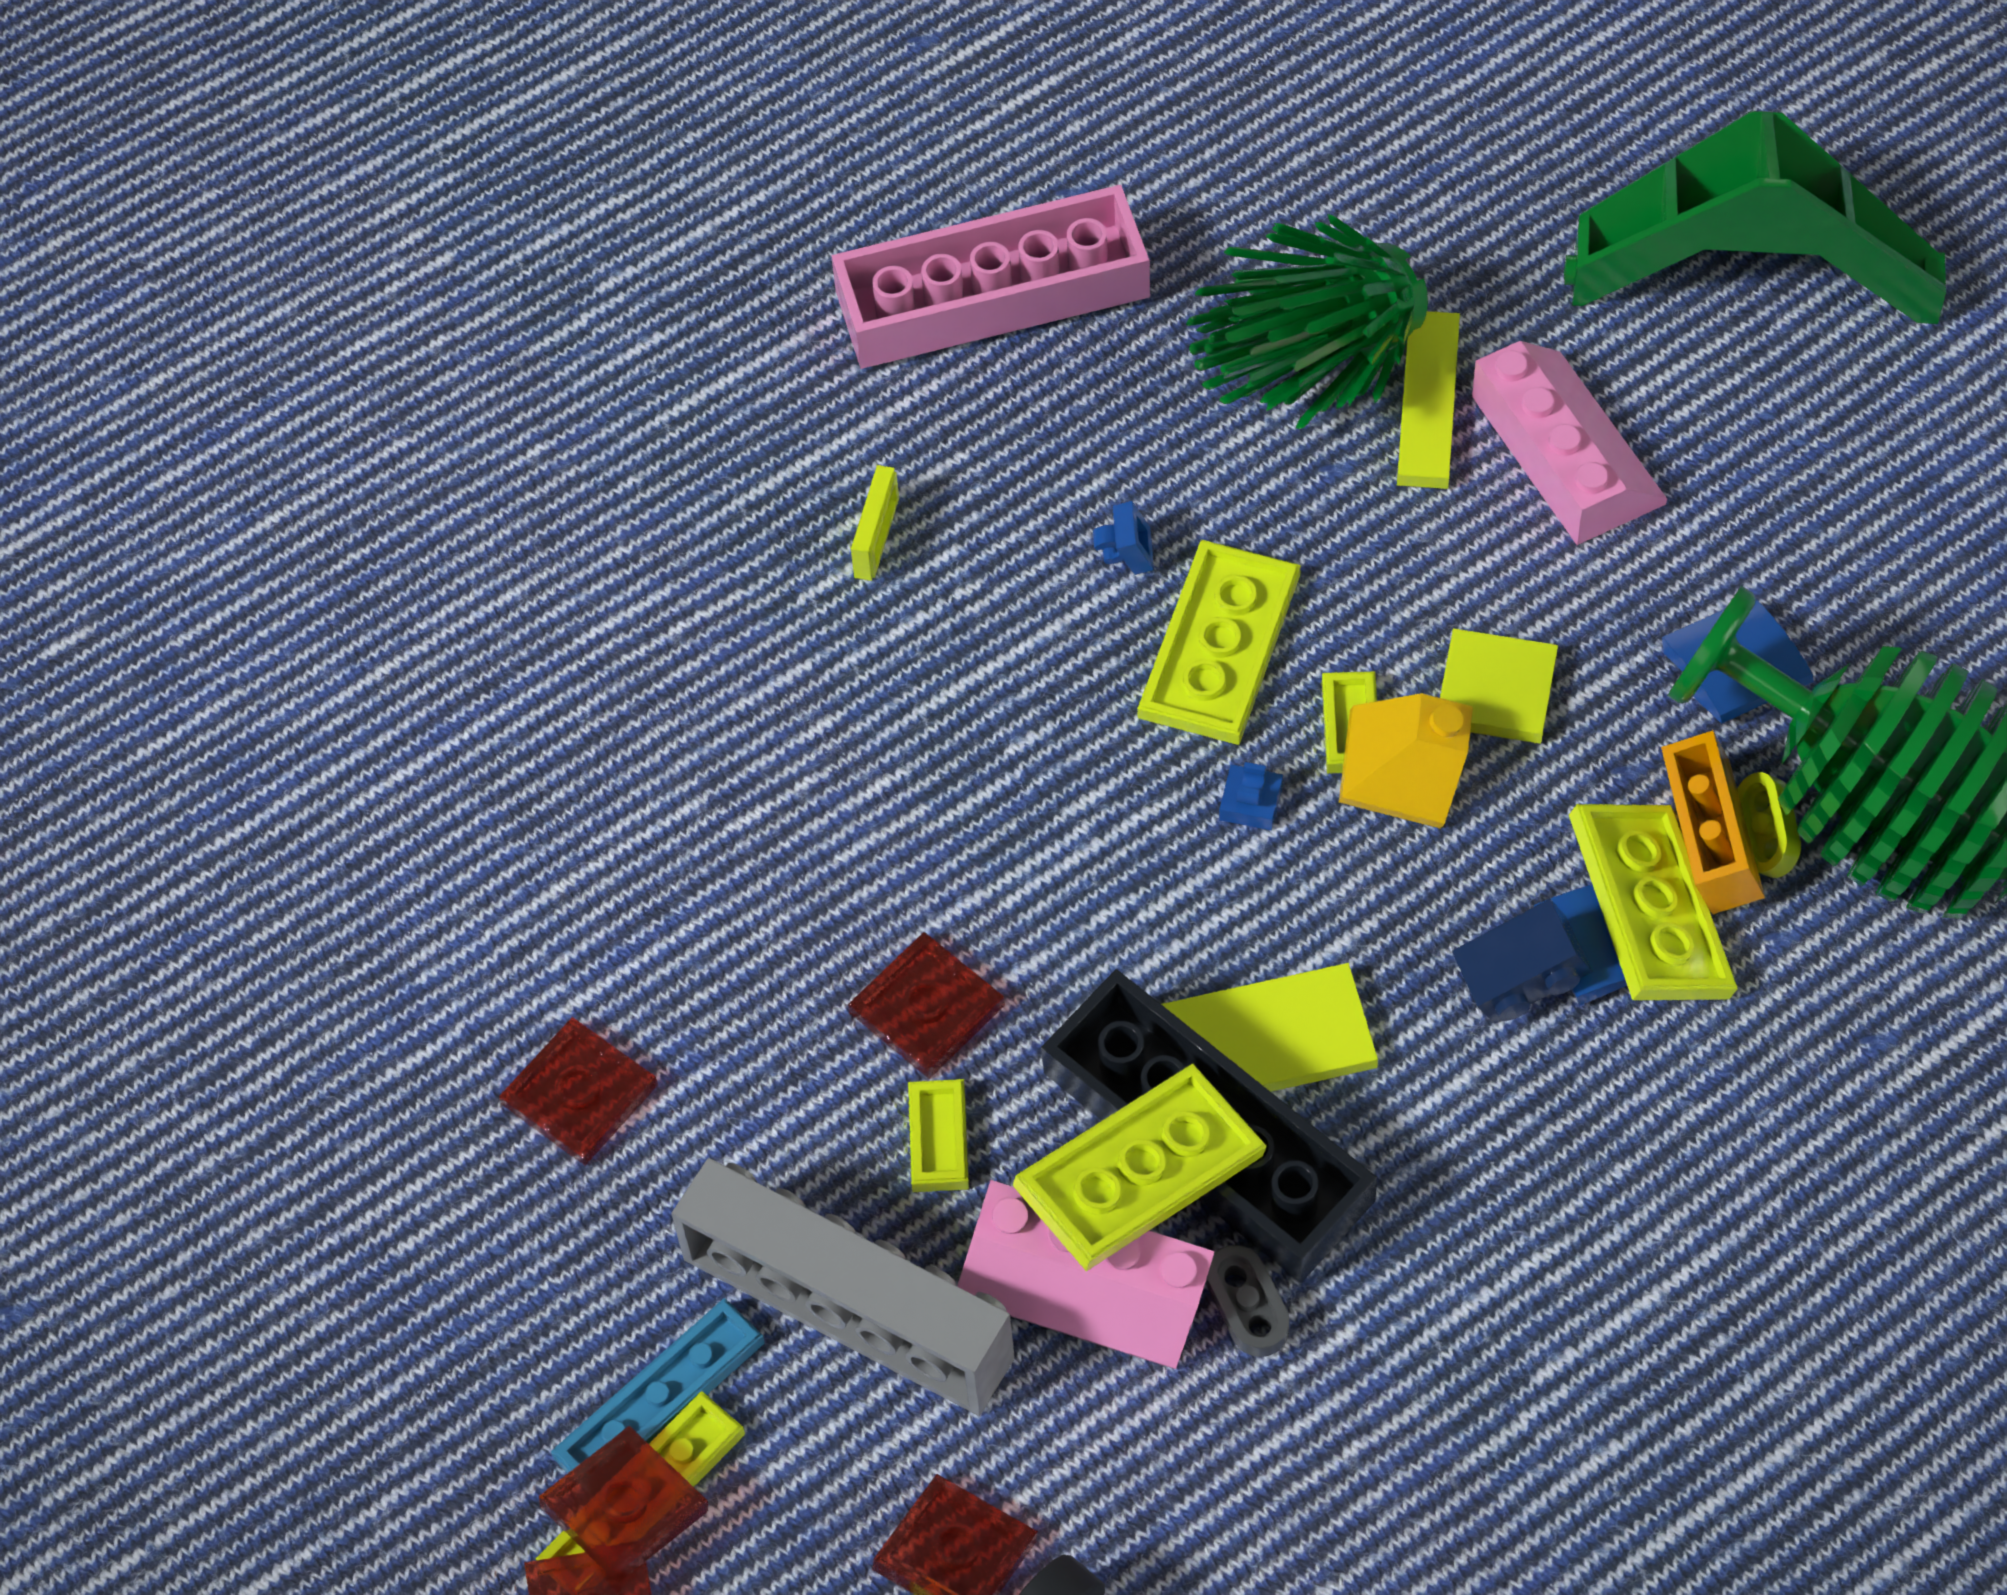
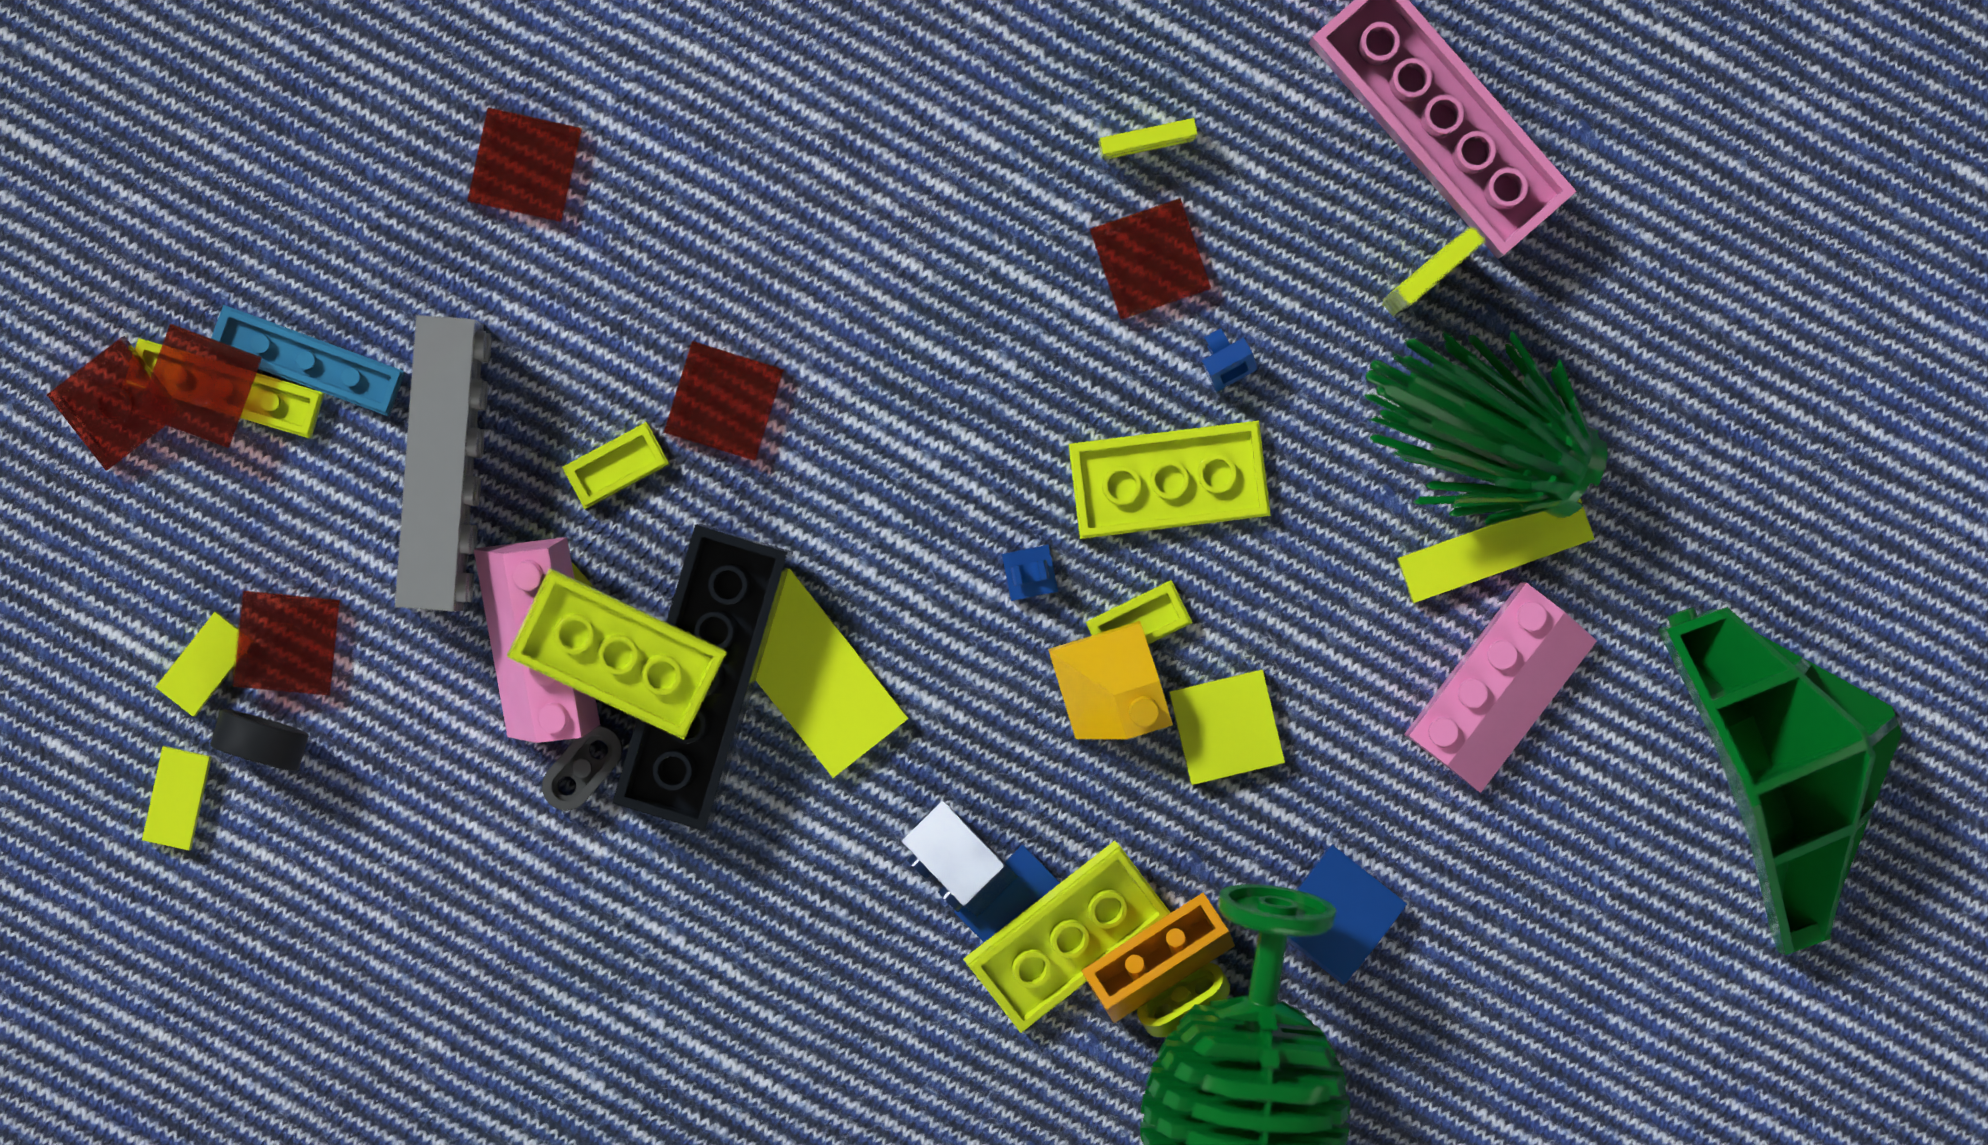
camera: 60 degrees right, 30 degrees up
none -> clear red tile [1089,198,1211,321]
none -> neon yellow tile [1382,228,1485,316]

